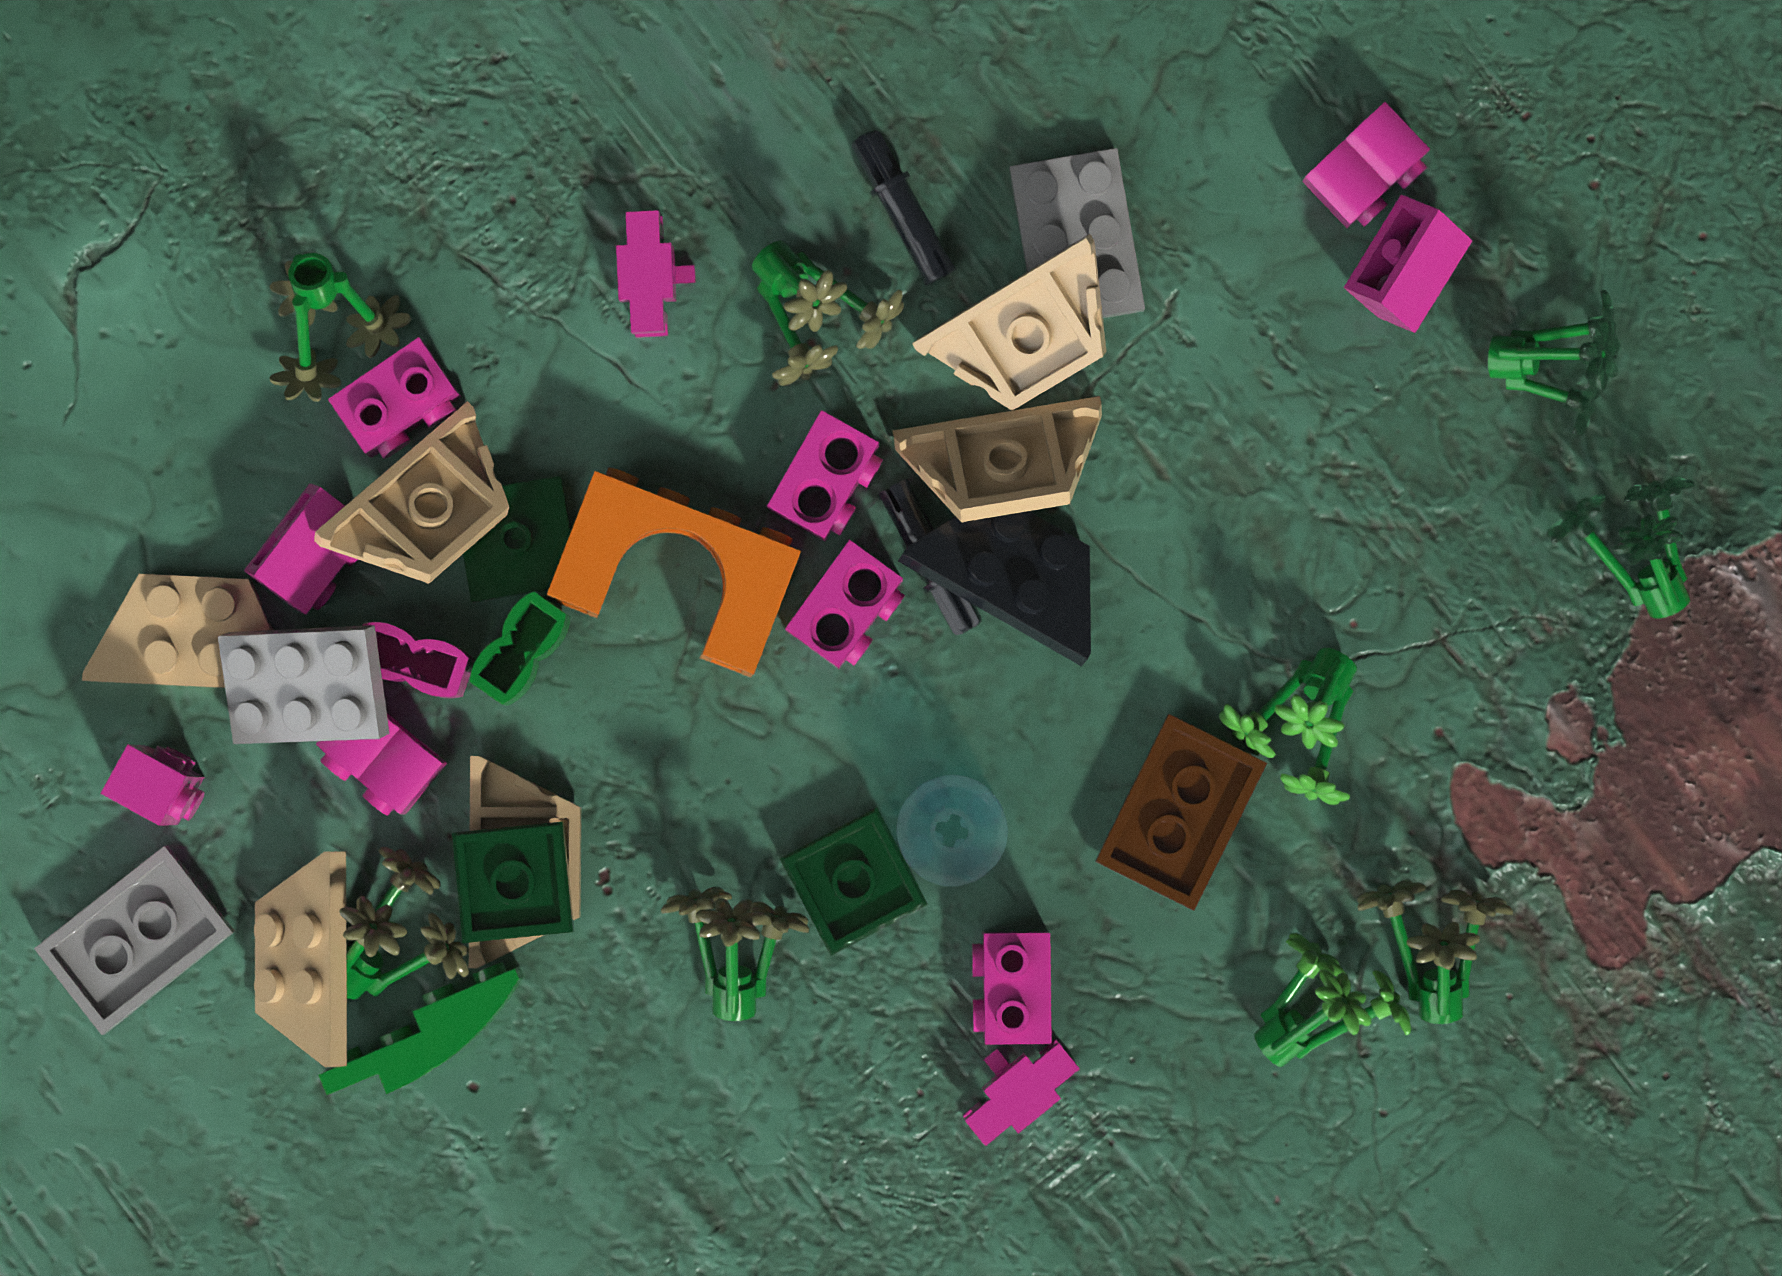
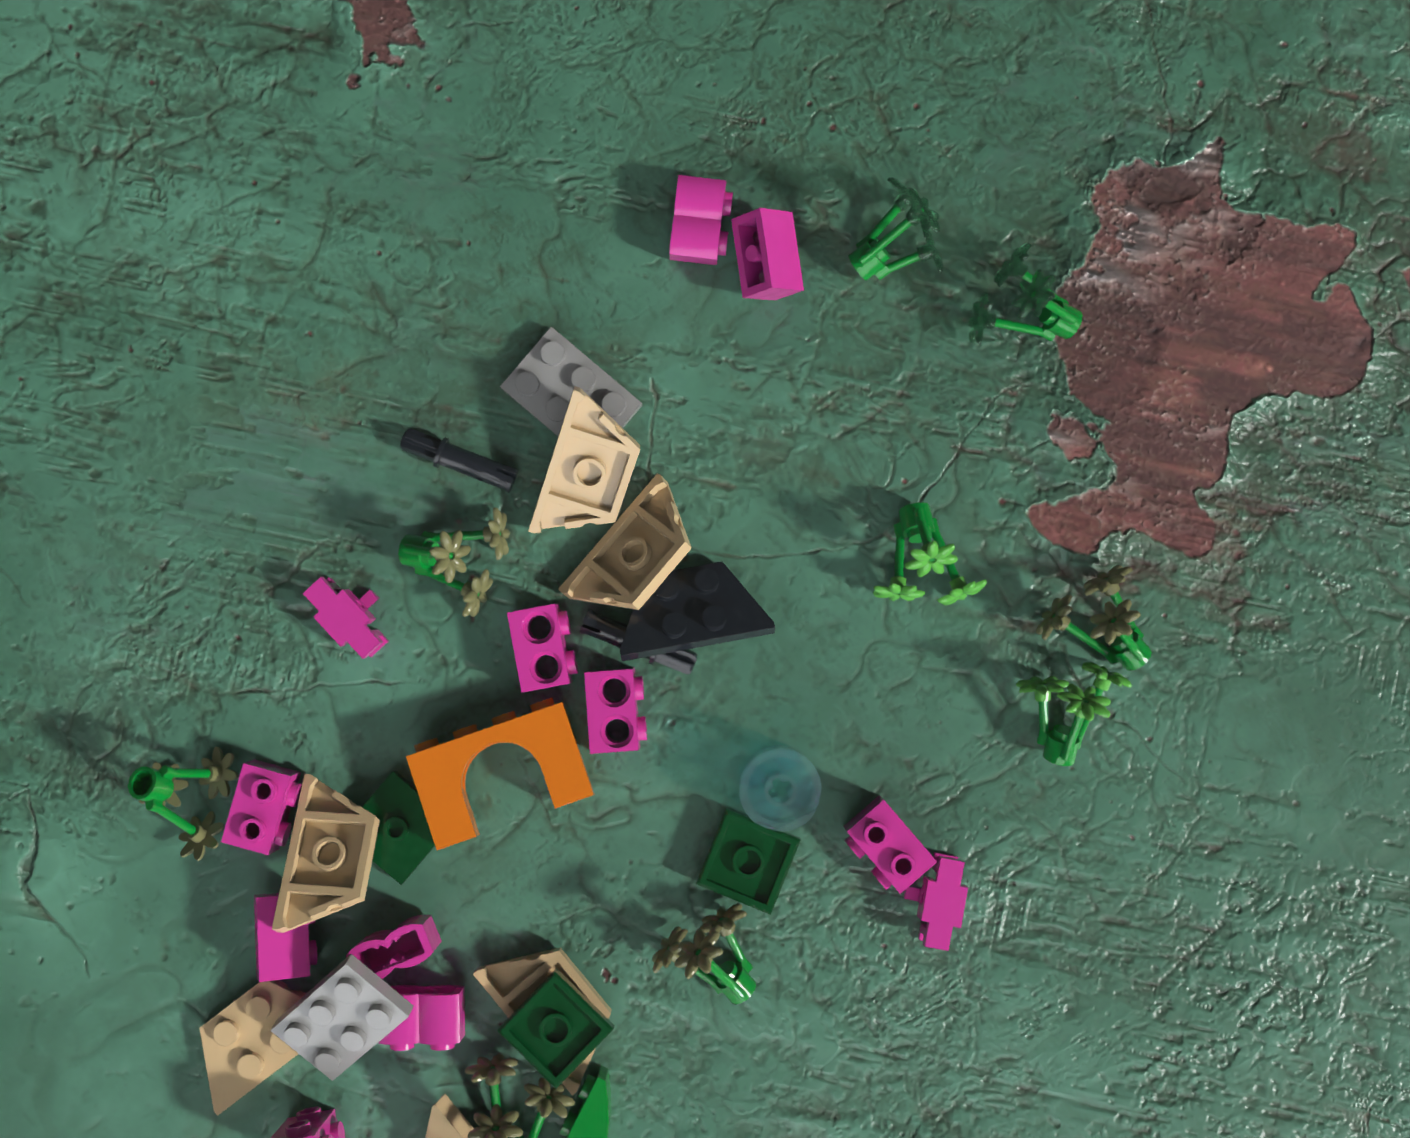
camera: 35 degrees left, 0 degrees up
green brick [470,591,571,706] -> none
reddish brown plate [1095,714,1267,911] -> none

